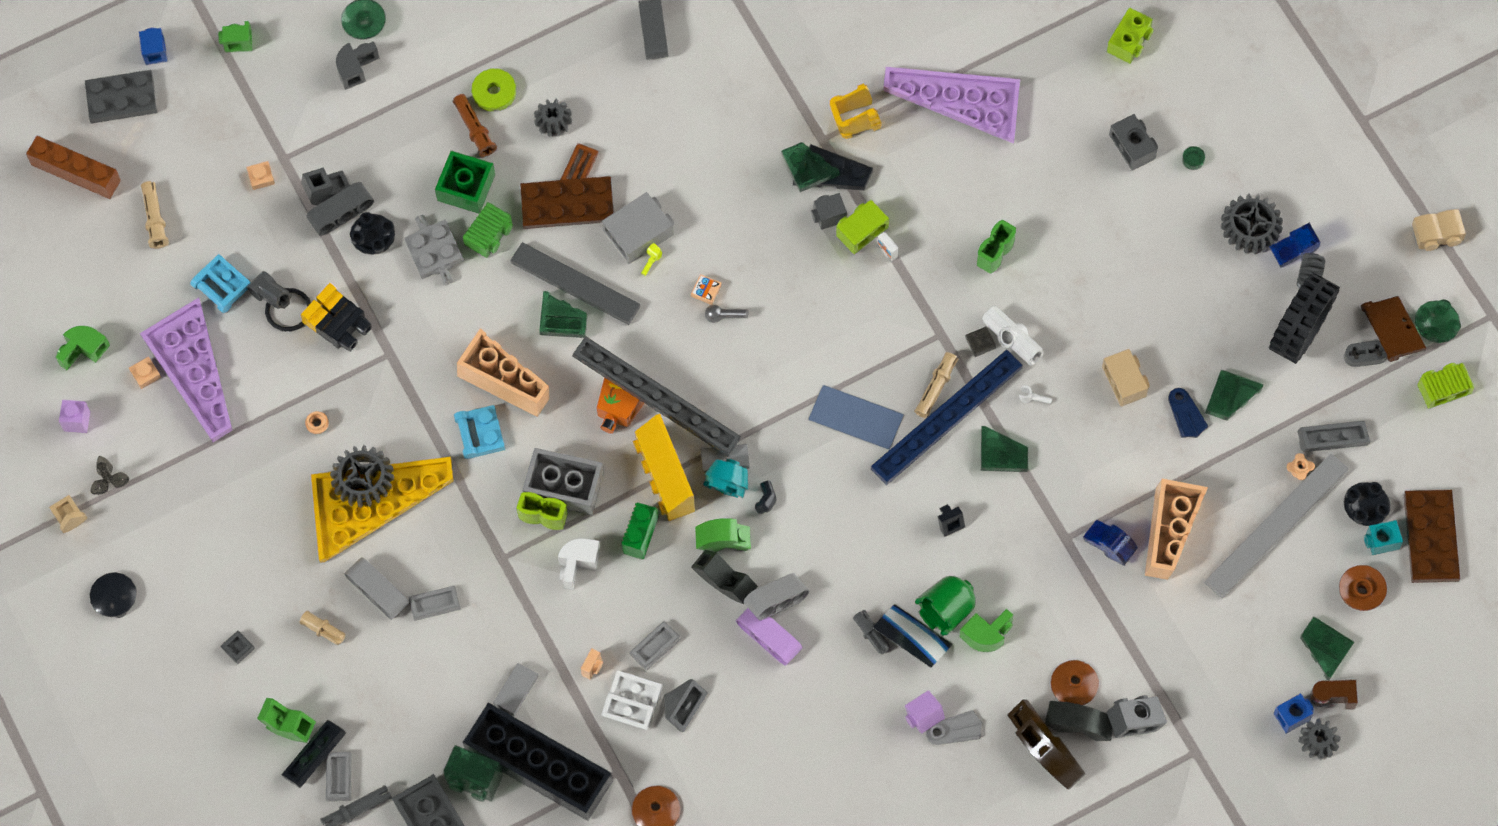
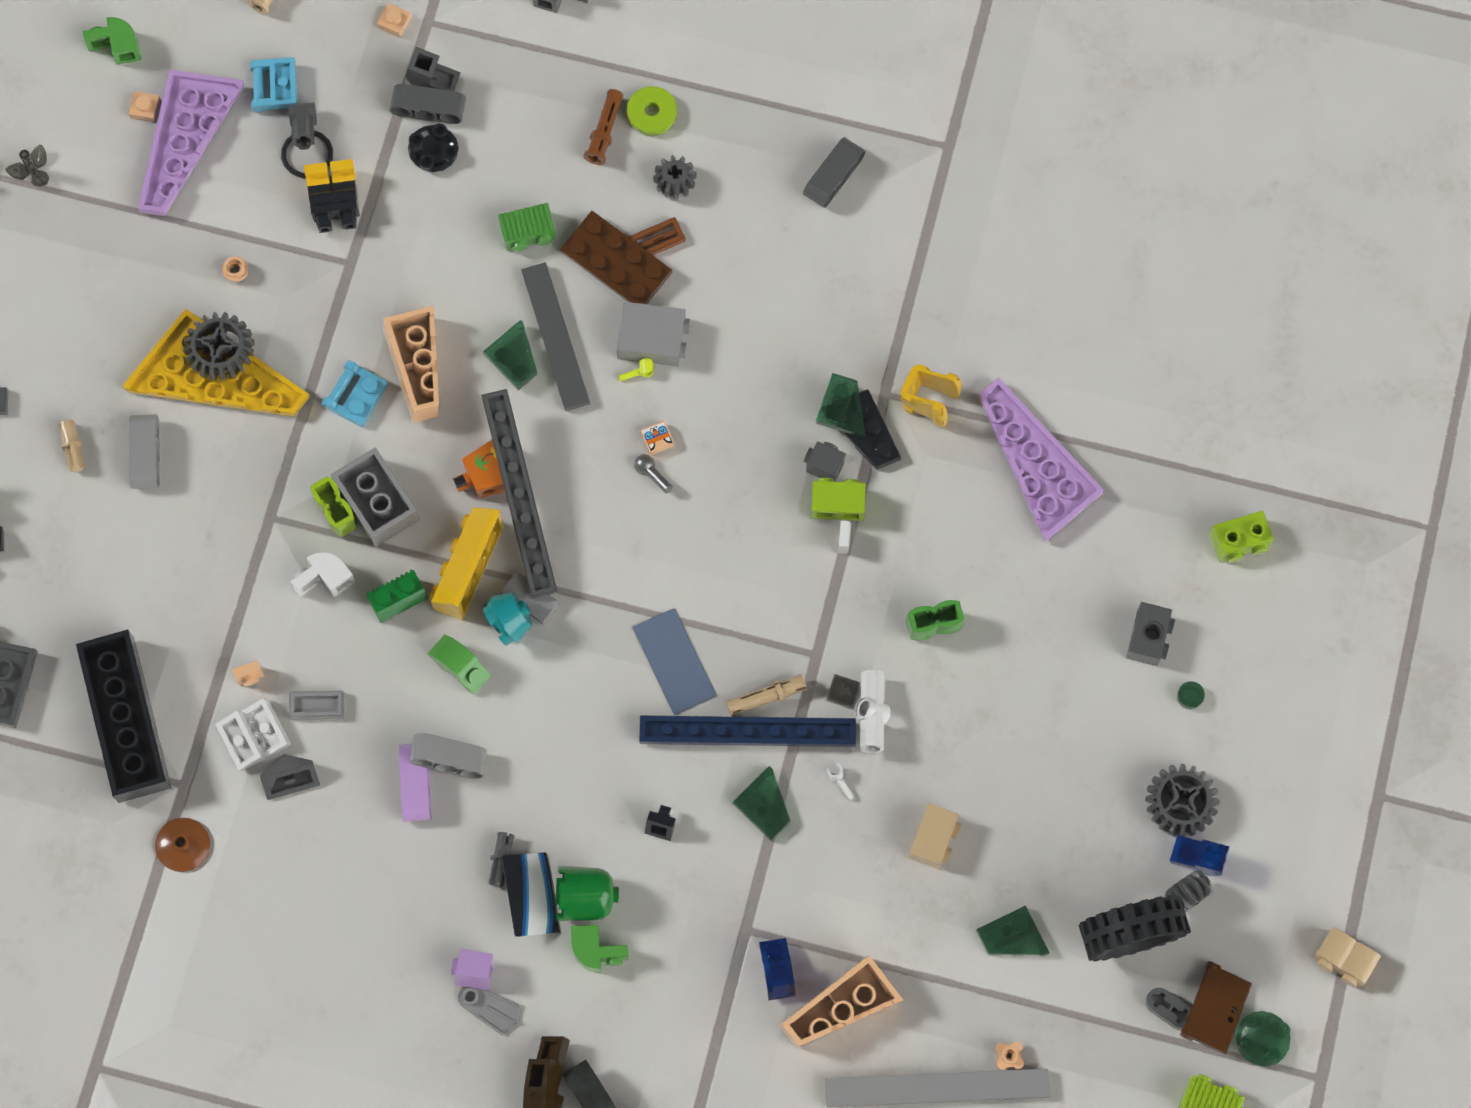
camera: 40 degrees right, 5 degrees up
lavender brick [59,400,90,433] -> none
light grey plate [404,215,464,285] -> none
light grey tile [409,585,461,621] -> none
green brick [435,151,495,214] -> none
clear green brick [443,745,503,802] -> none
light grey tile [493,663,539,716] -> none
pearl dark grey brick [691,549,758,604] -> none
black arm [755,480,777,514] -> none
dark orange dish [1051,660,1099,705] -> none
dark blue piece [1168,388,1208,438] -> none
dark grey hinge [1297,421,1371,452] -> none

